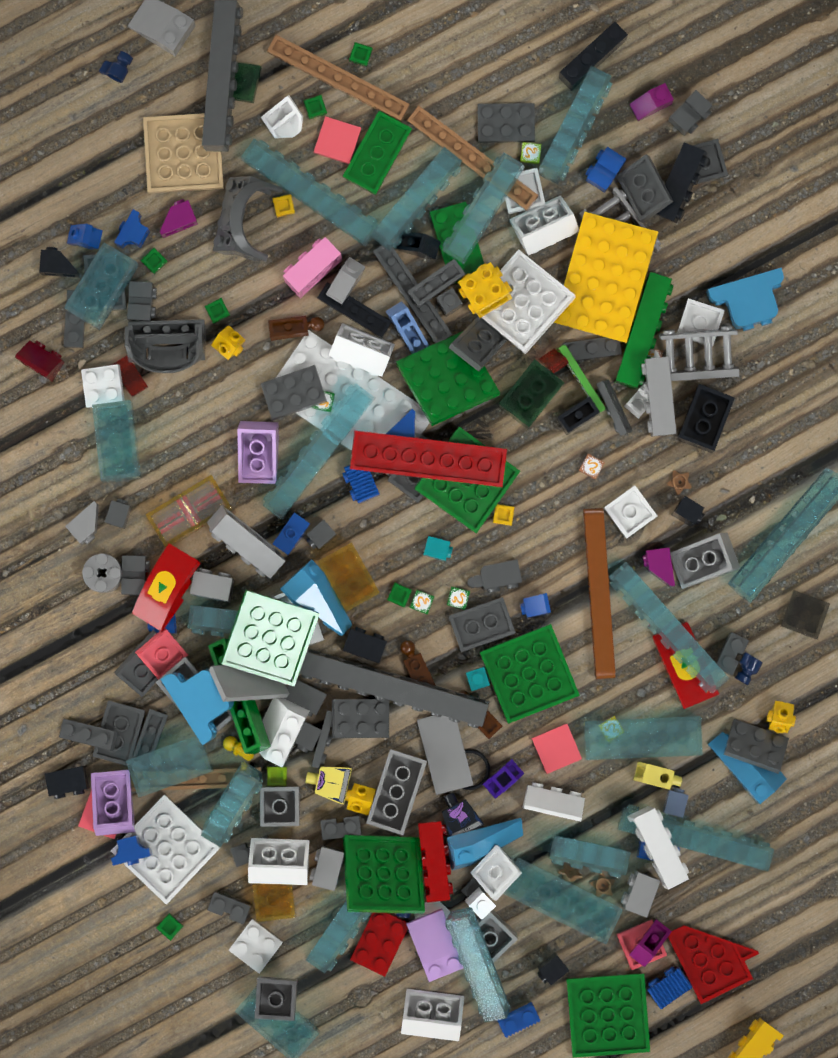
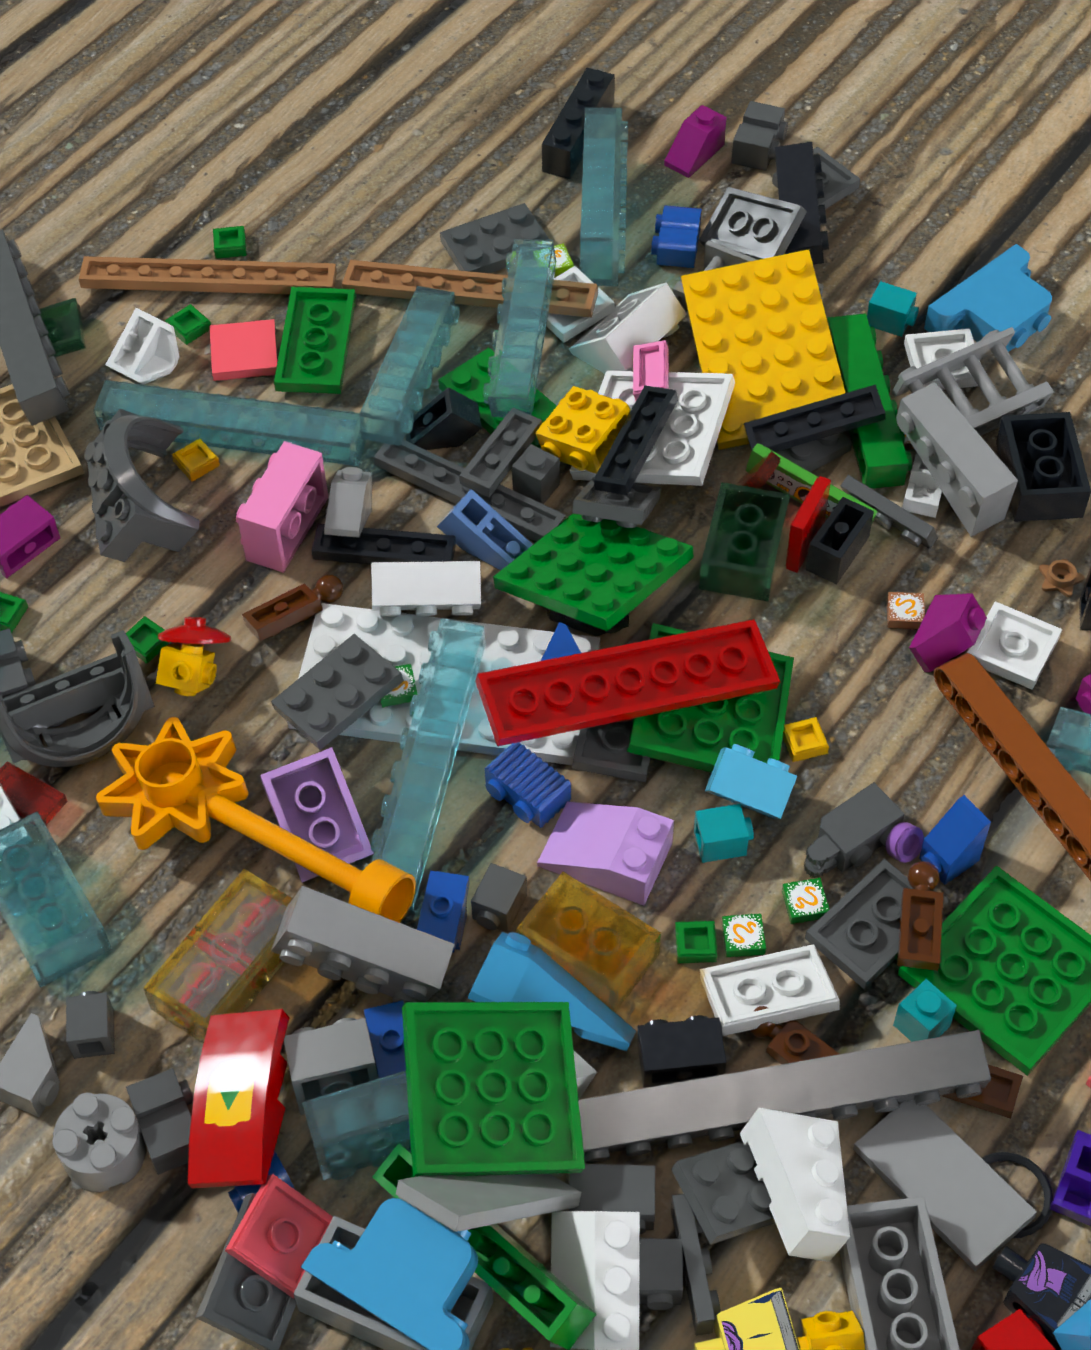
camera: 25 degrees left, 30 degrees down
none -> light orange piece [96,717,416,923]
none -> red dish [158,617,231,644]
none -> blue brick [364,1000,407,1090]
none -> lavender slope [537,802,674,905]
none -> black plate [593,386,678,495]
none -> bright pink tile [633,340,669,401]
none -> white tile [700,944,840,1036]
none -> medium azure brick [705,744,797,819]
none -> white wedge [740,1107,850,1262]
none -> black plate [744,384,886,452]
none -> red tile [785,476,831,573]
none -> teal brick [867,281,919,337]
none -> medium lavender tile [886,822,924,863]
none -> reddish brown plate [897,861,943,971]
none -> magenta slope [909,593,987,672]

